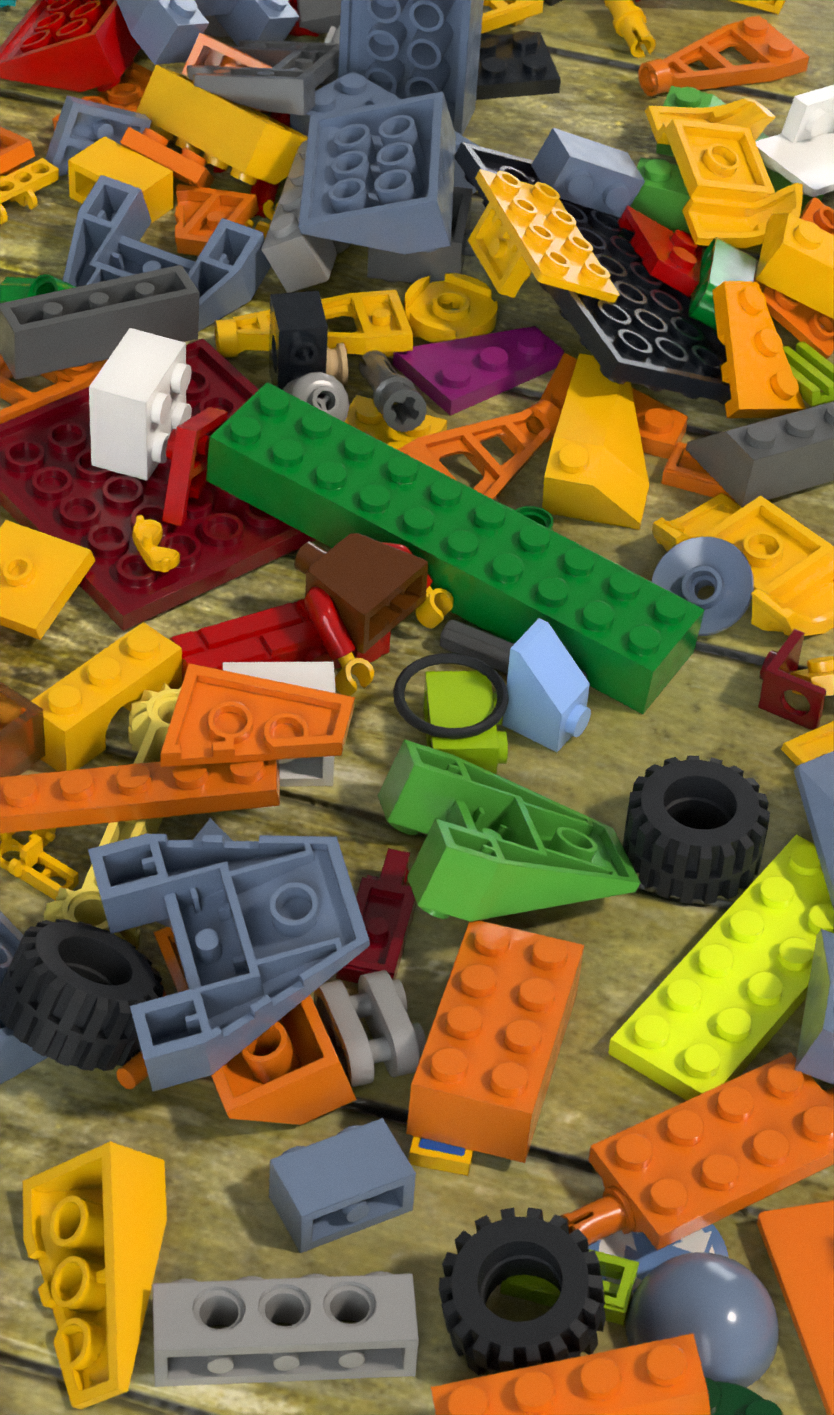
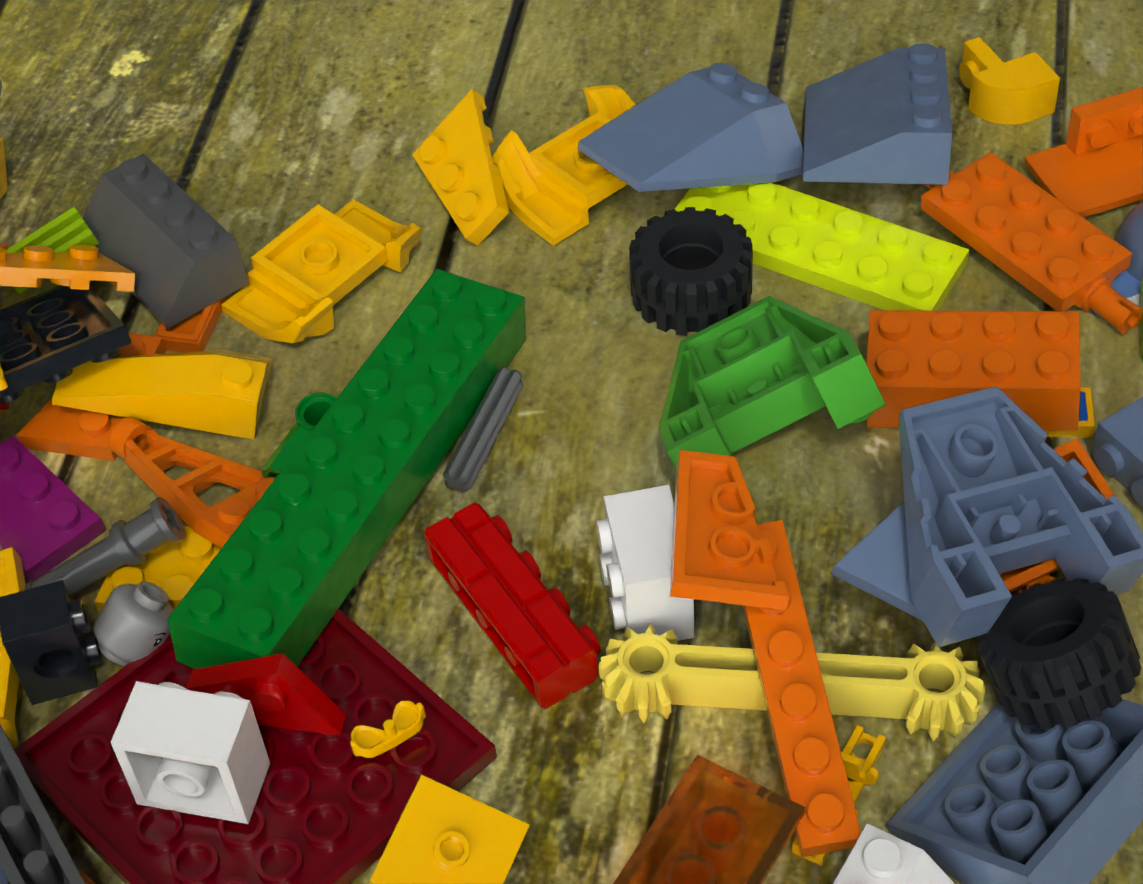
camera: 90 degrees left, 5 degrees up
yellow arch [26,622,182,771] -> none
reddish brown torso [294,533,454,696] -> none
dark red hinge [336,848,417,983] -> none
black tyre [393,653,509,739] -> none
lime brick [423,671,508,775] -> none
light blue slope [502,618,591,752] -> none
sand blue dish [651,537,754,636] -> none
dark red bracket [758,629,826,730] -> none

